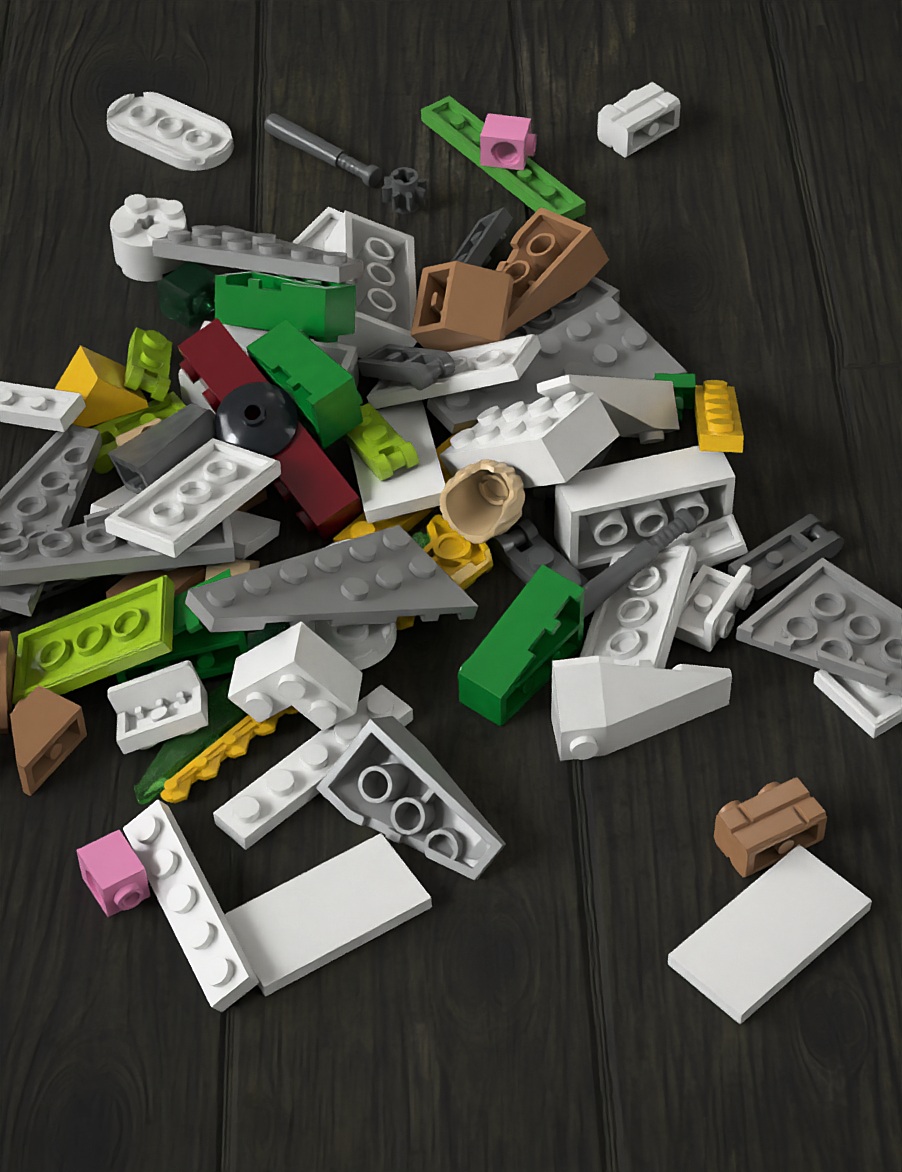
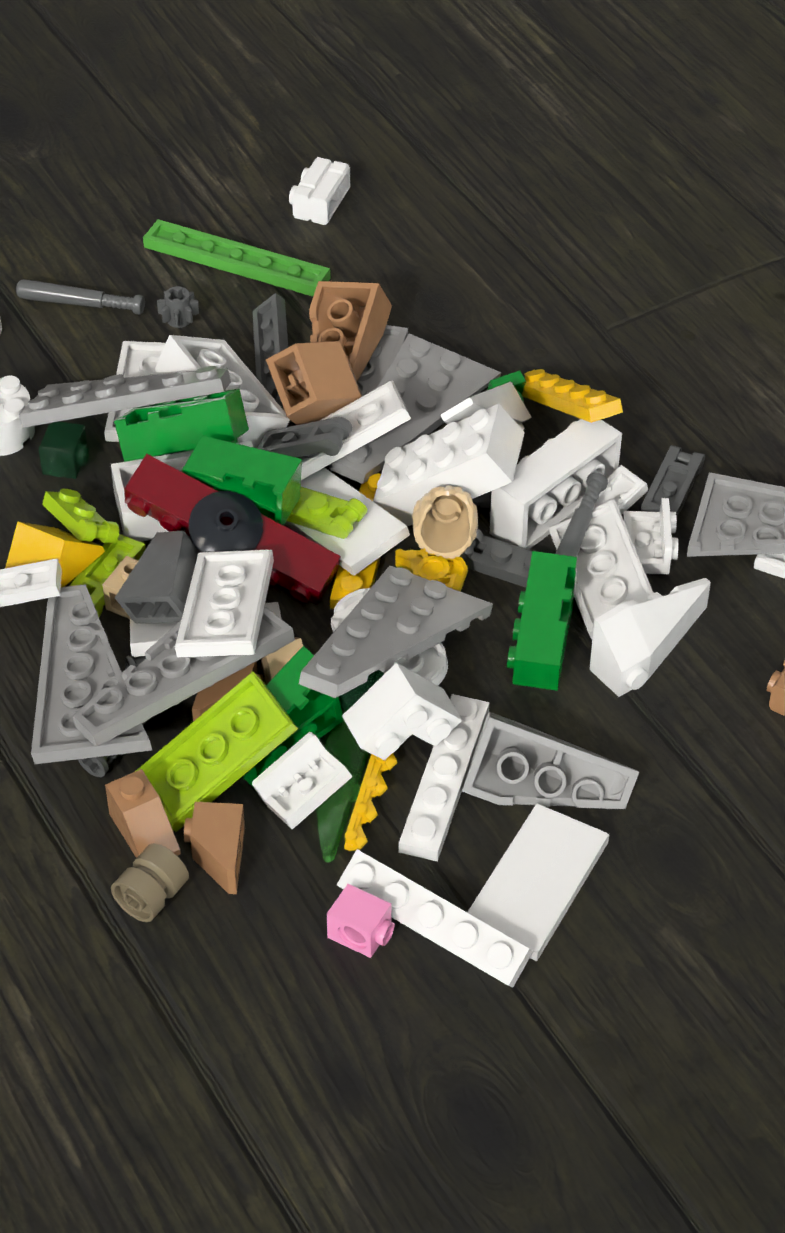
camera: 30 degrees left, 0 degrees up
bright pink brick [480,113,537,171] -> none

